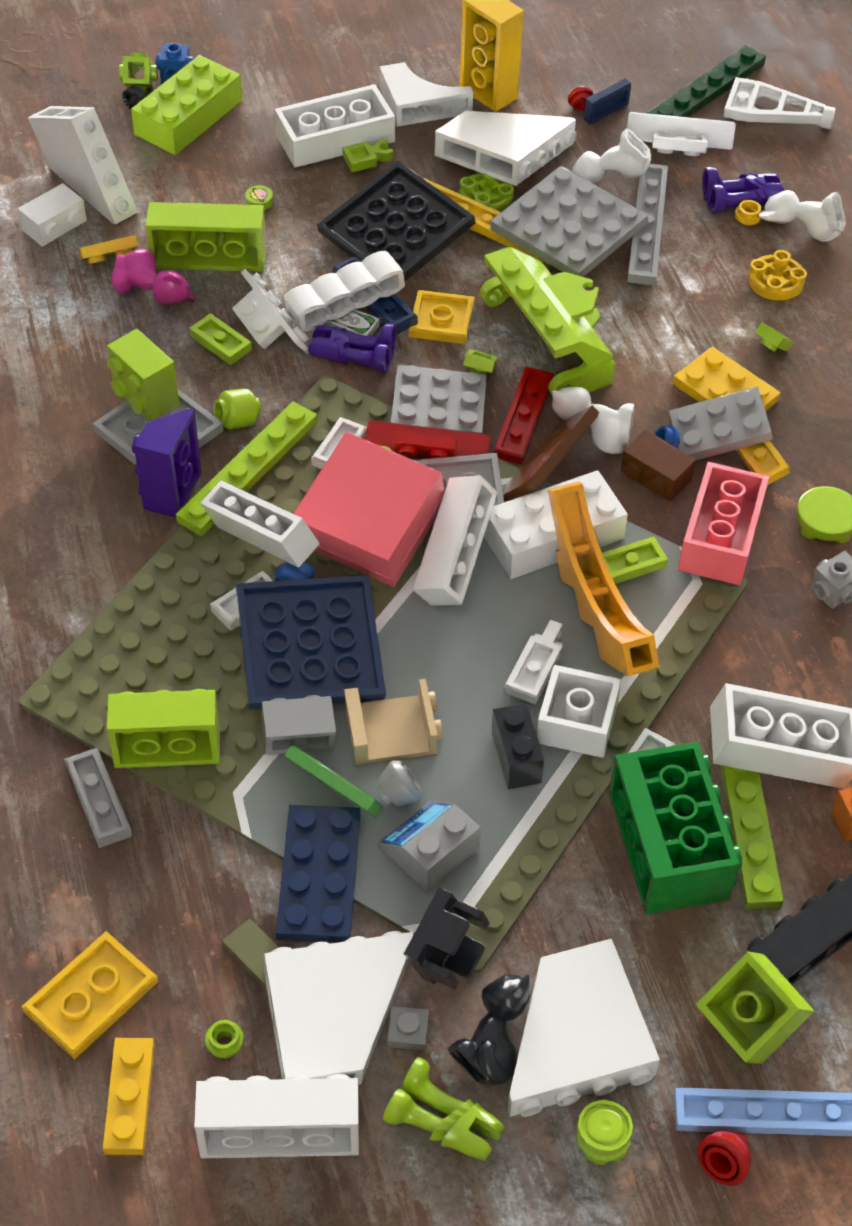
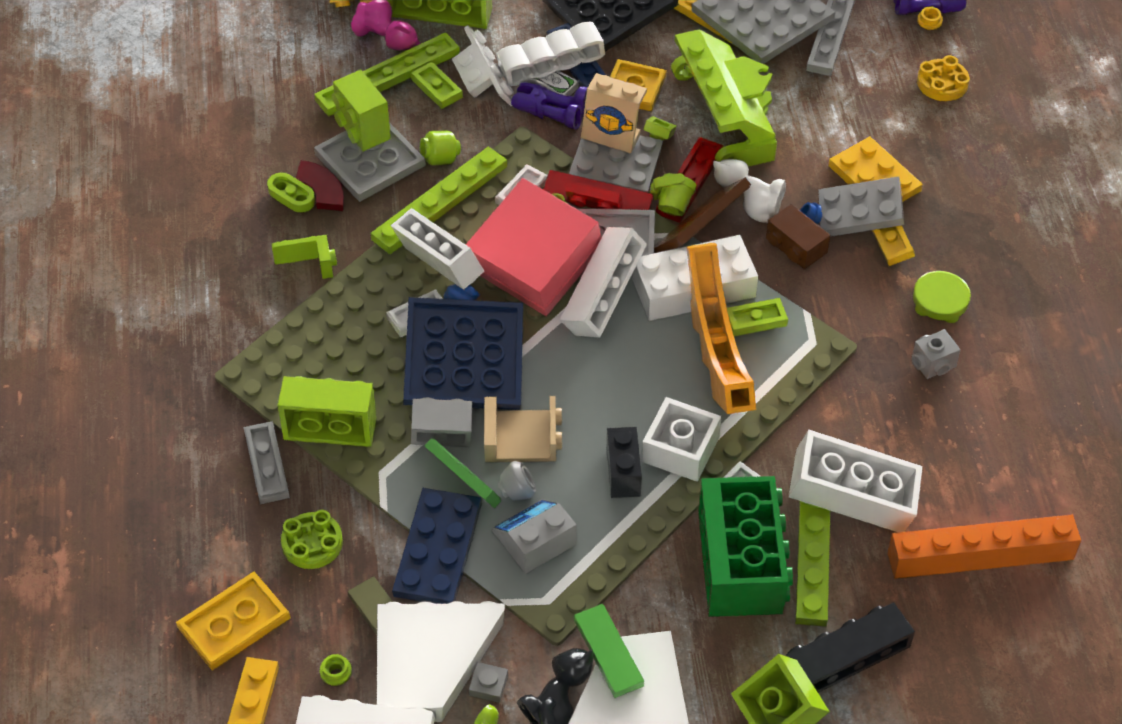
camera: 10 degrees right, 0 degrees up
dark purple slope [132,408,202,517] -> none
black panel [403,887,490,989] -> none
white hinge [504,620,563,705] -> none
coral brick [677,462,770,586] -> none
lime plate [755,322,794,352] -> none
white animal [759,190,846,242] -> none
none -> lime plate [267,173,315,212]
none -> lime bracket [272,235,337,279]
none -> lime tile [281,510,343,569]
none -> dark red tile [296,160,344,211]
none -> lime plate [314,32,460,117]
none -> bright green tile [574,604,644,698]
none -> tan panel [581,73,647,153]
none -> lime piece [650,173,697,216]

